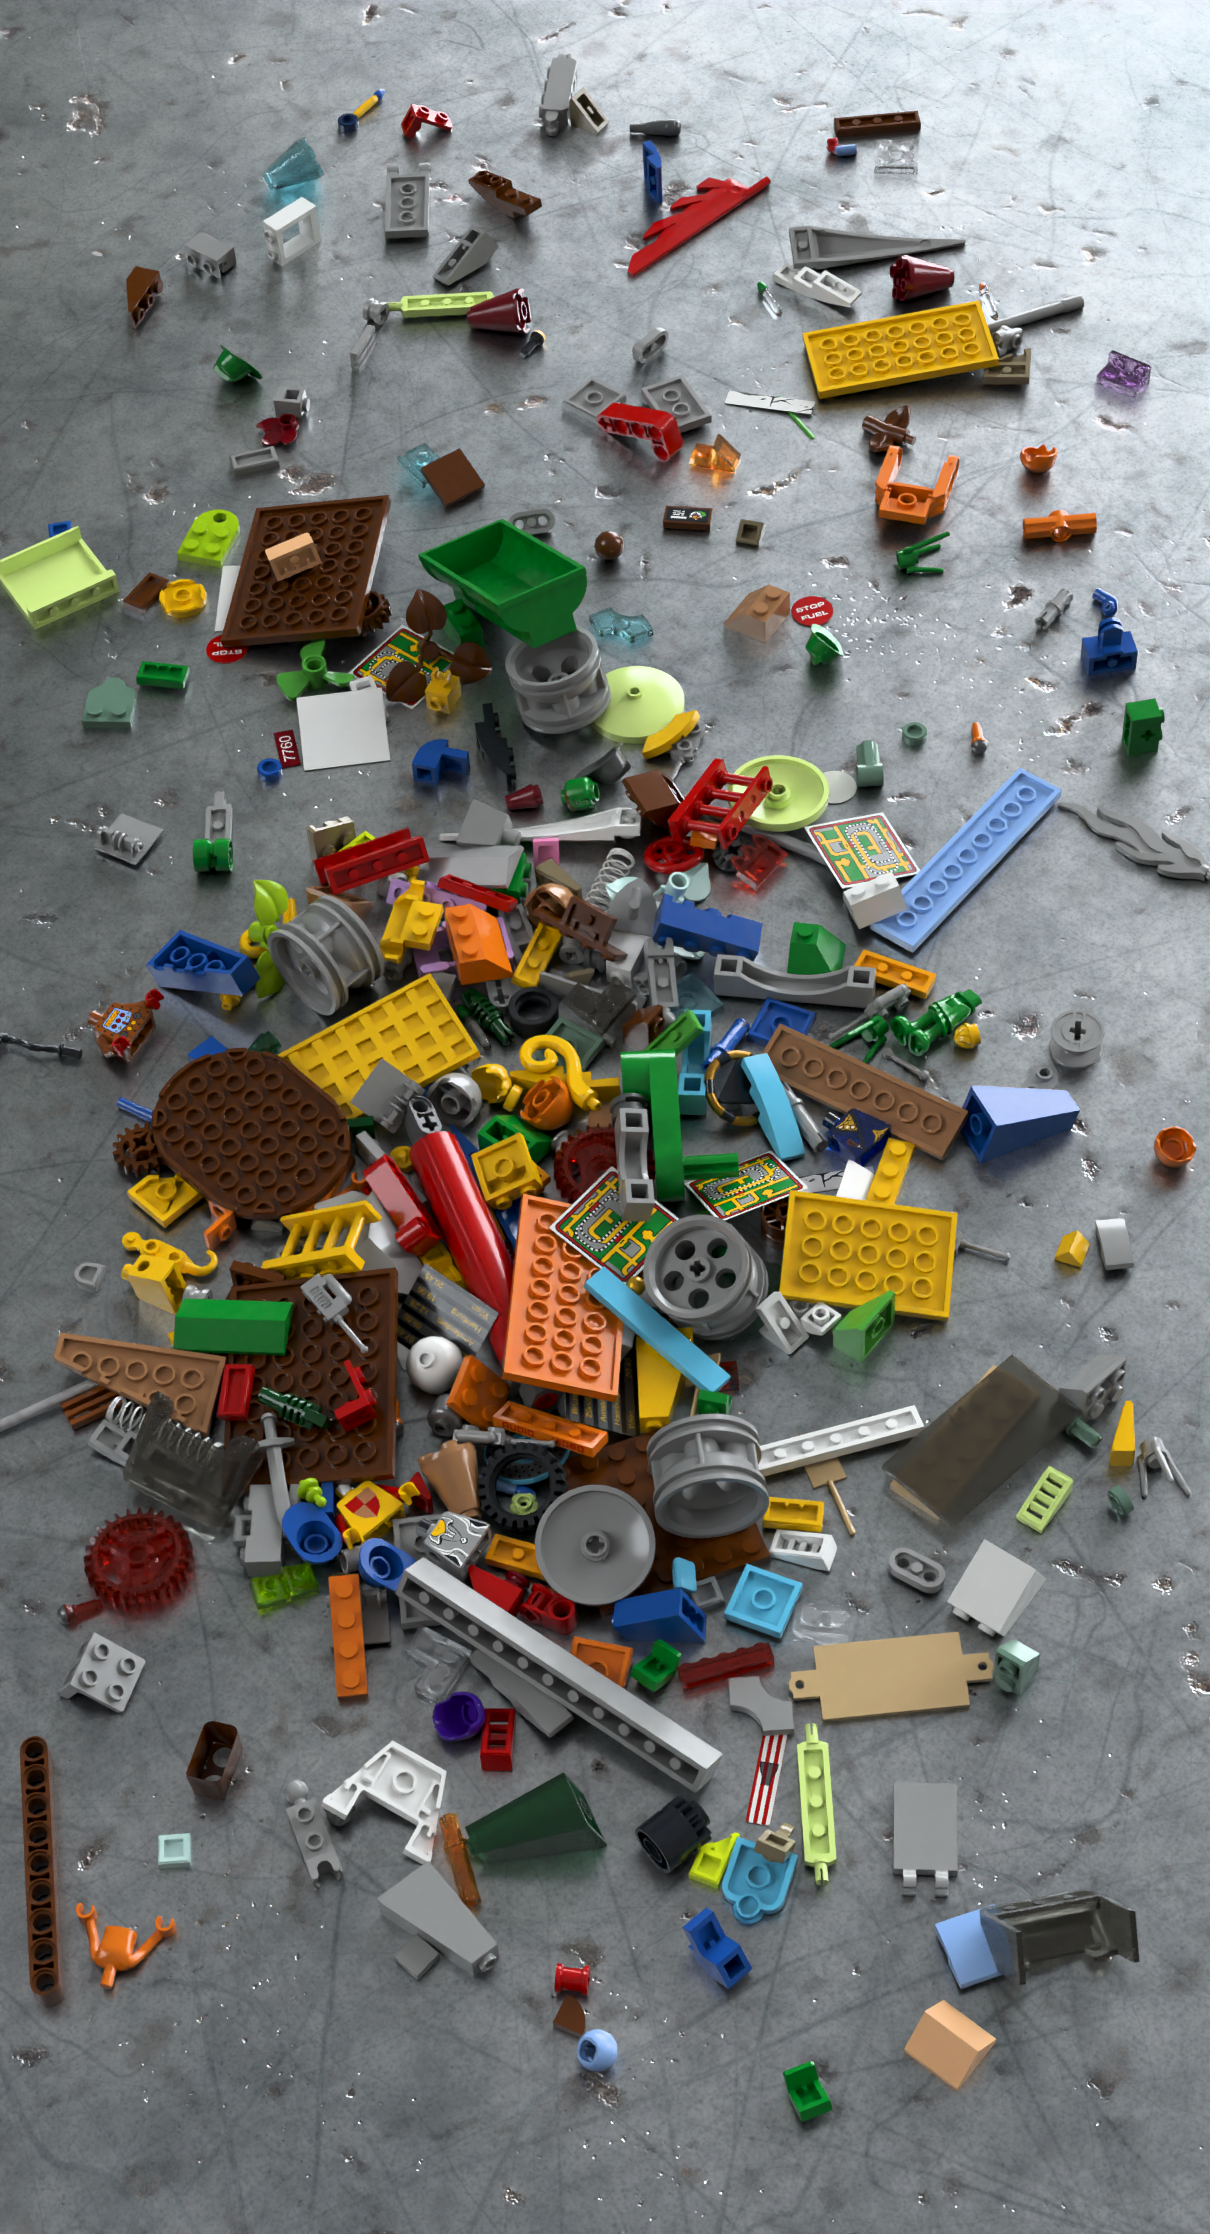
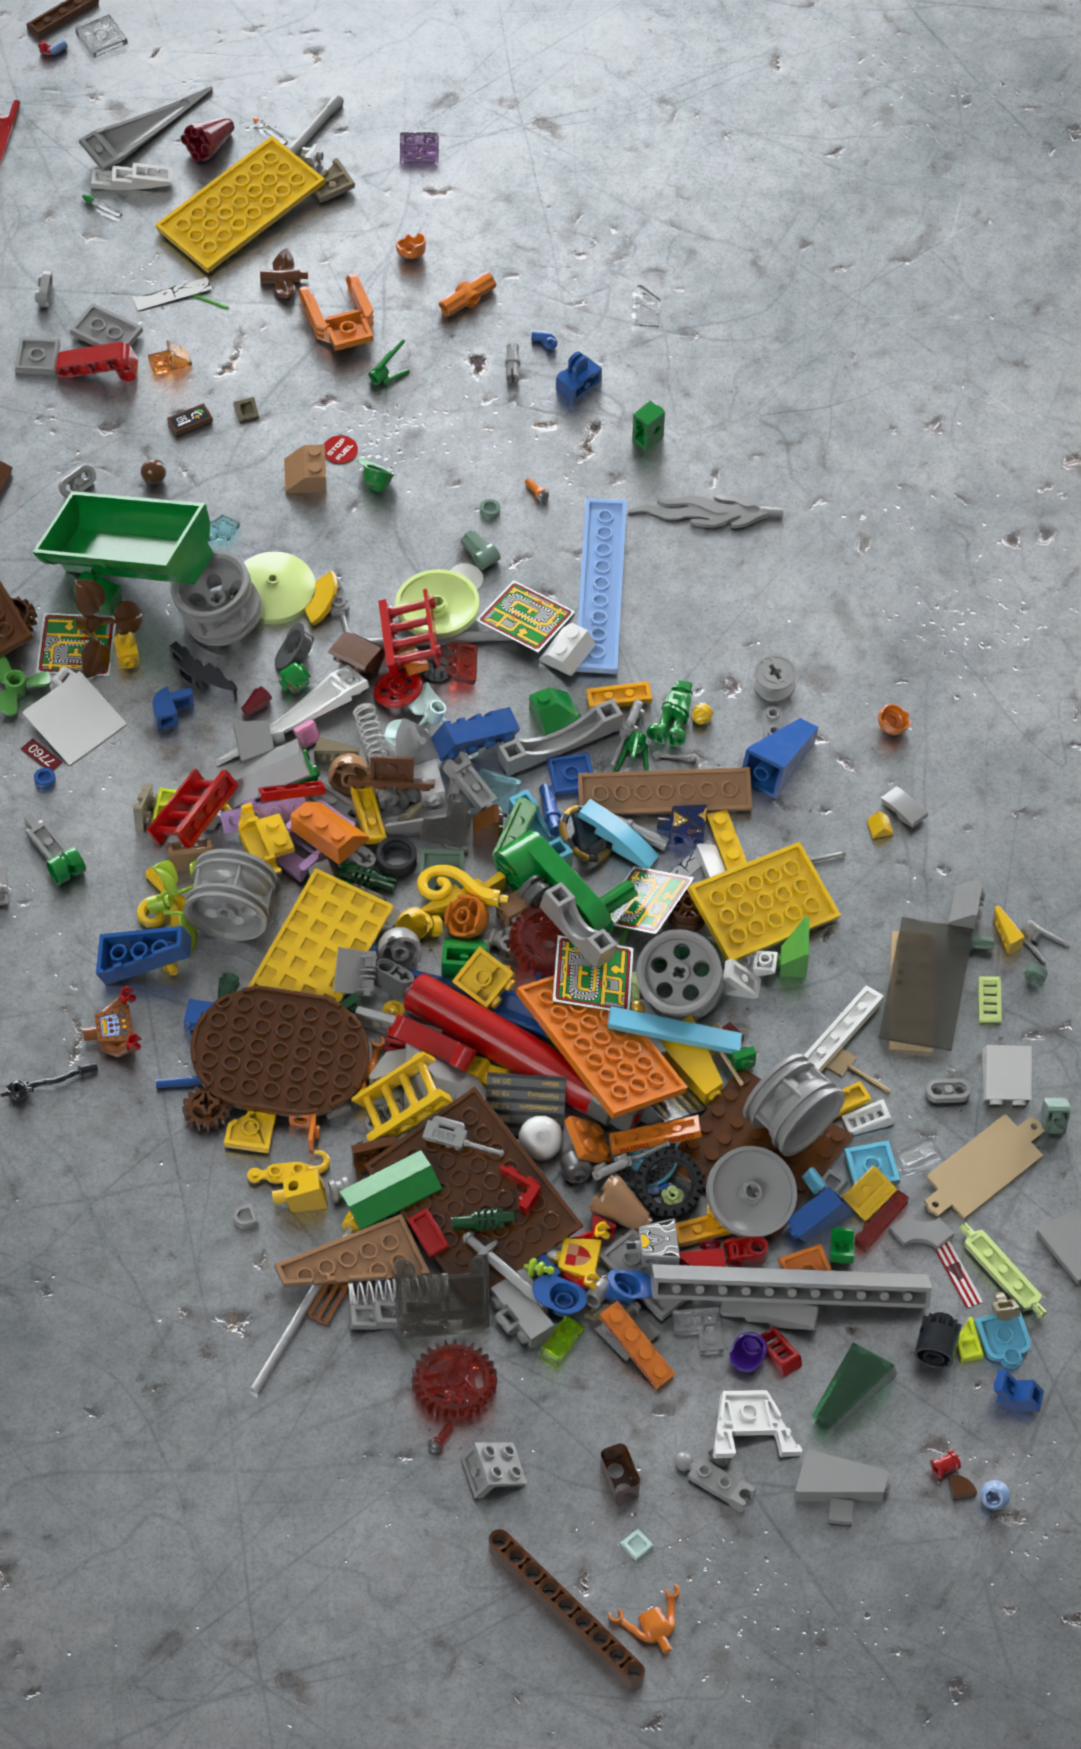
camera: 40 degrees left, 5 degrees up
clear orange pin [438,1813,482,1908] -> none
none -> yellow plate [841,1165,897,1221]

